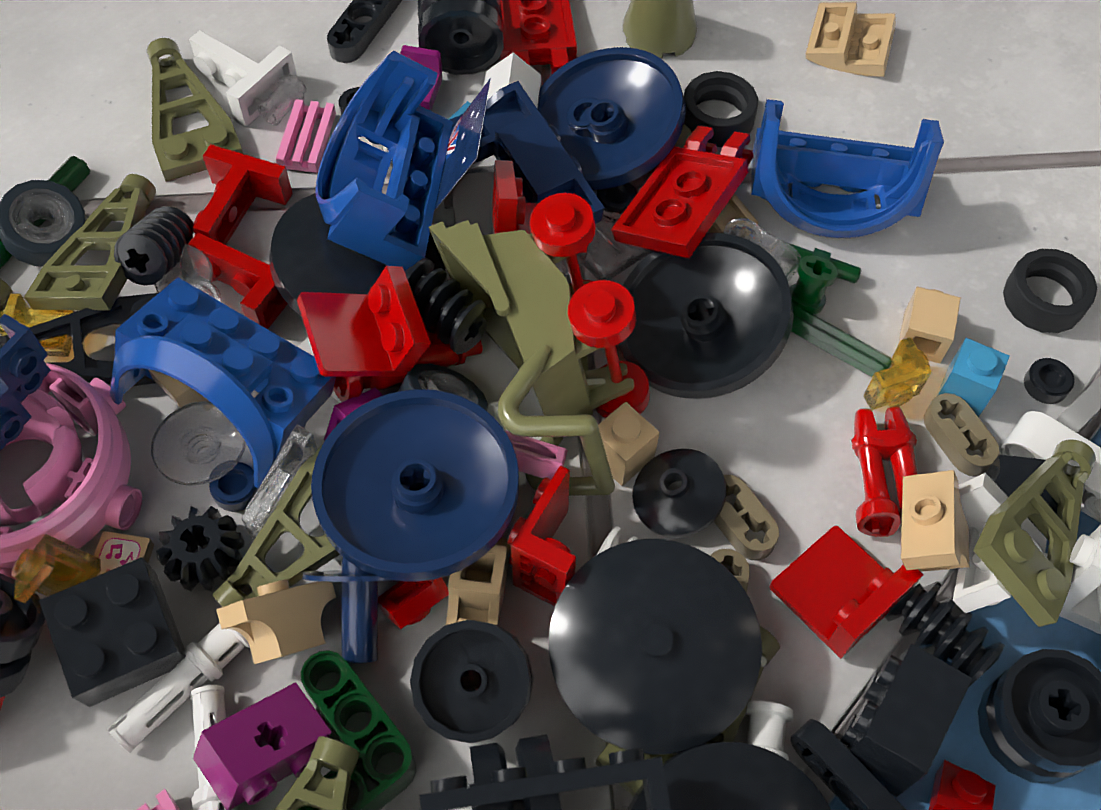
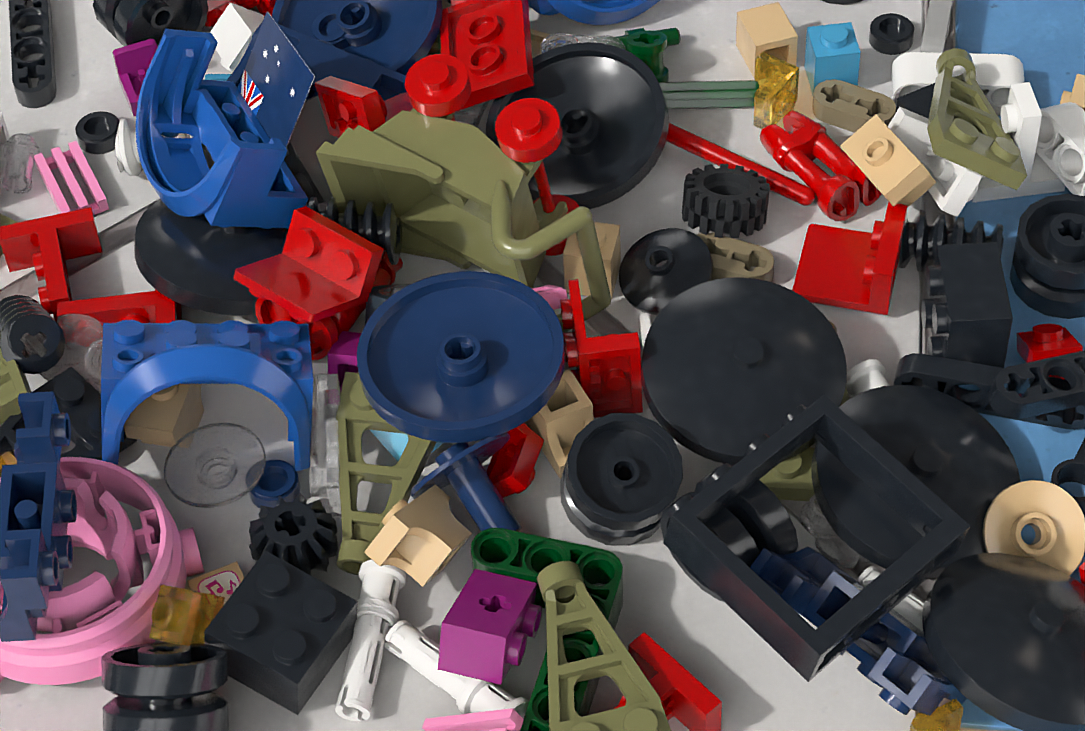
camera: 30 degrees left, 10 degrees down
none -> red piece [666,123,815,206]
none -> black tyre [682,164,770,238]

